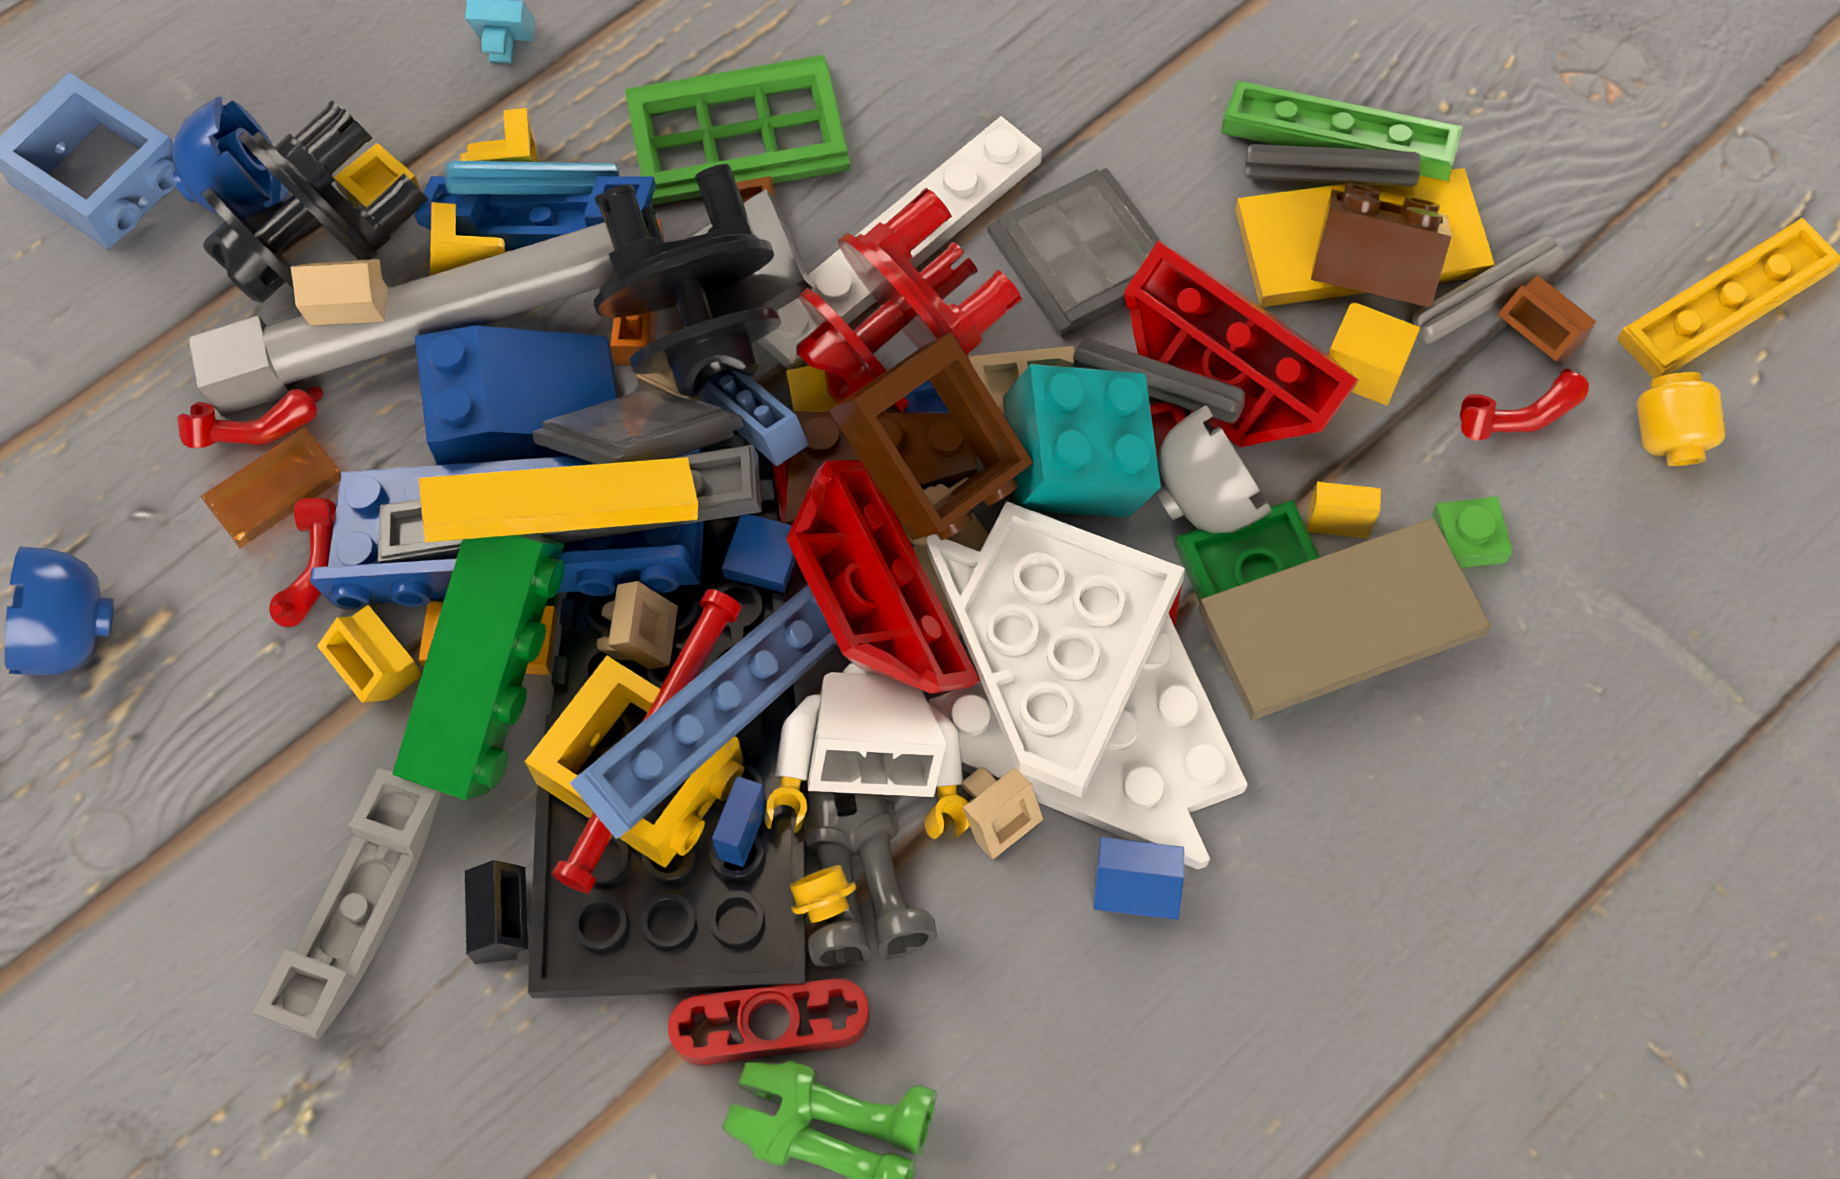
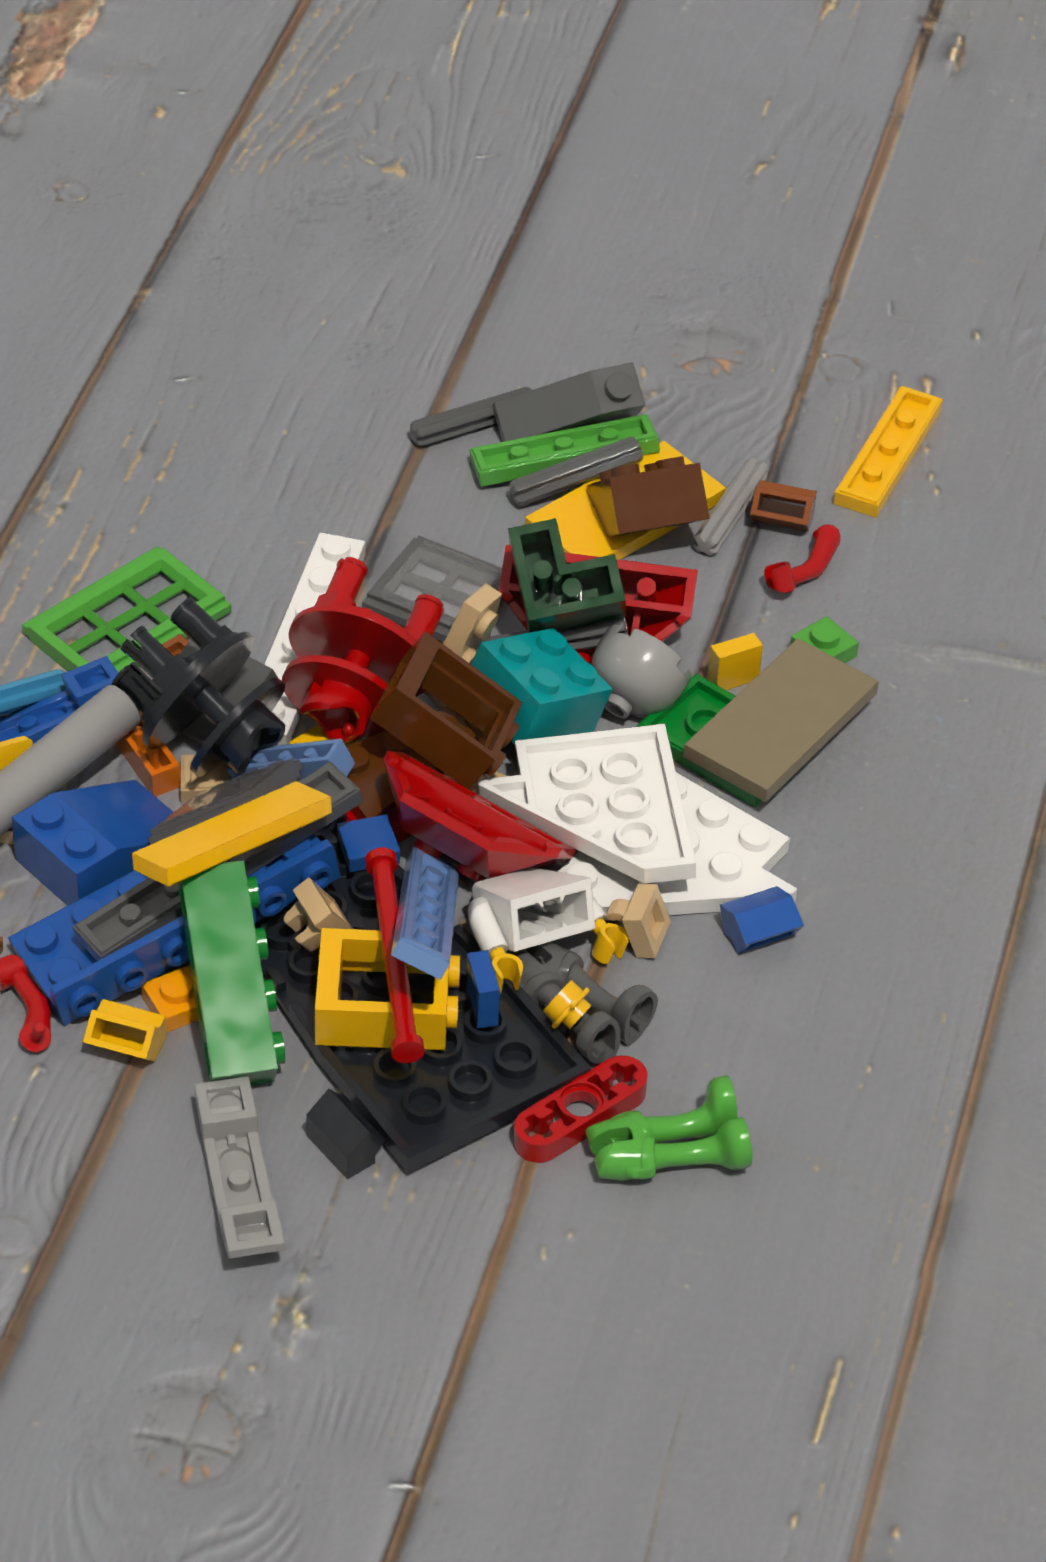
camera: 35 degrees left, 20 degrees down
yellow panel [1328,303,1421,406] -> none
yellow head [1636,372,1726,466] -> none
none -> dark grey axle [410,387,531,447]
none -> tan wing [443,583,502,664]
none -> dark grey slope [492,362,645,442]
none -> dark green brick [508,518,626,633]

